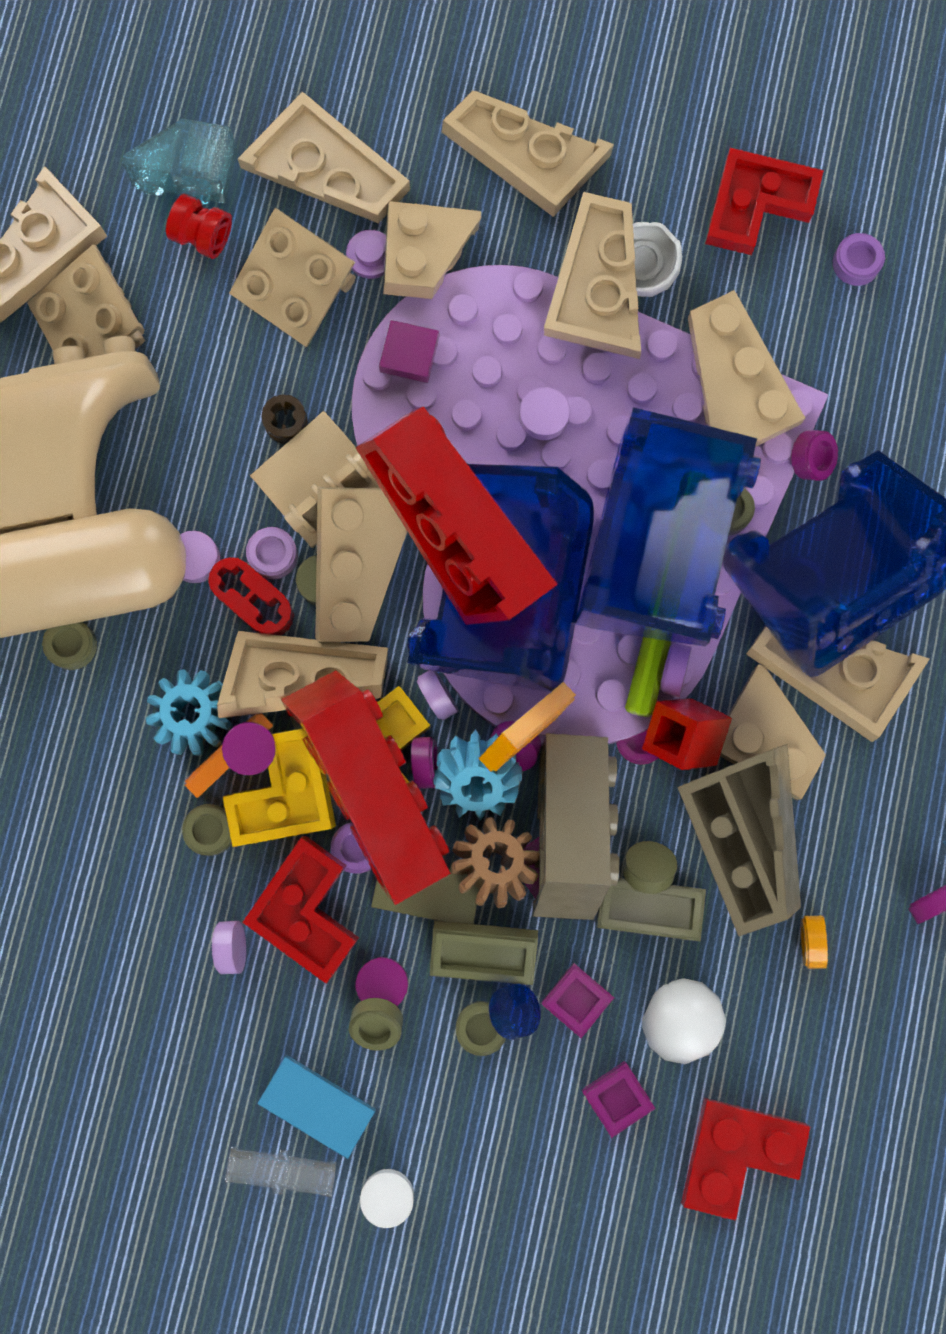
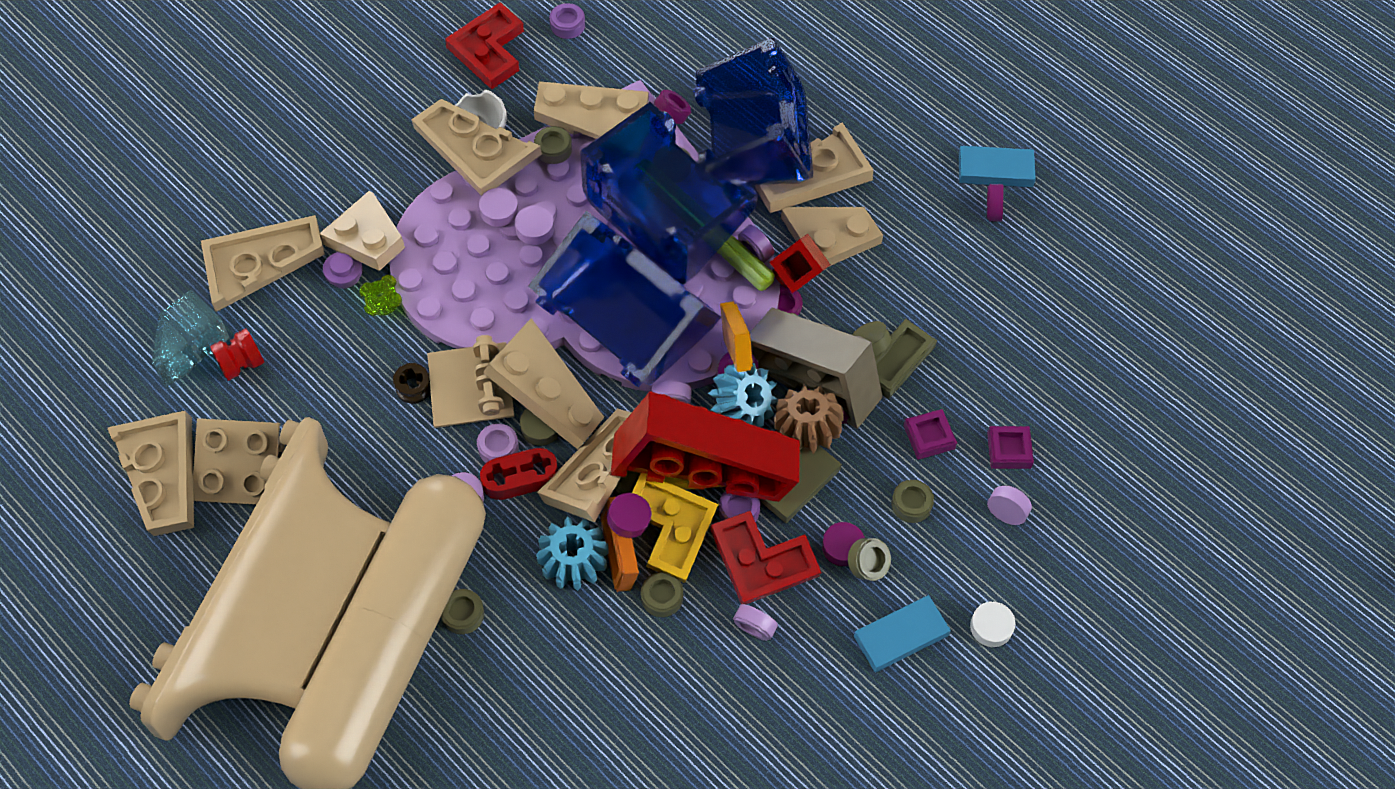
camera: 60 degrees left, 20 degrees down
clear pin [225,1147,337,1198] -> none
tan hinge [229,208,356,347] -> none
red wedge [355,406,558,625] -> none
magenta tile [379,320,440,383] -> none
olive tile [429,921,538,985] -> none
tan wing [442,90,614,217] -> none
clear blue tile [489,984,541,1040] -> none
white hair [642,978,726,1064] -> none
dark tan wedge [677,744,801,936] -> none
red plate [681,1098,810,1221] -> none
light orange tile [800,915,828,969] -> none
none -> clear neon green plate [359,275,402,316]
none -> lavender tile [479,188,518,227]
none -> olive tile [534,126,572,164]
none -> lavender tile [987,486,1032,525]

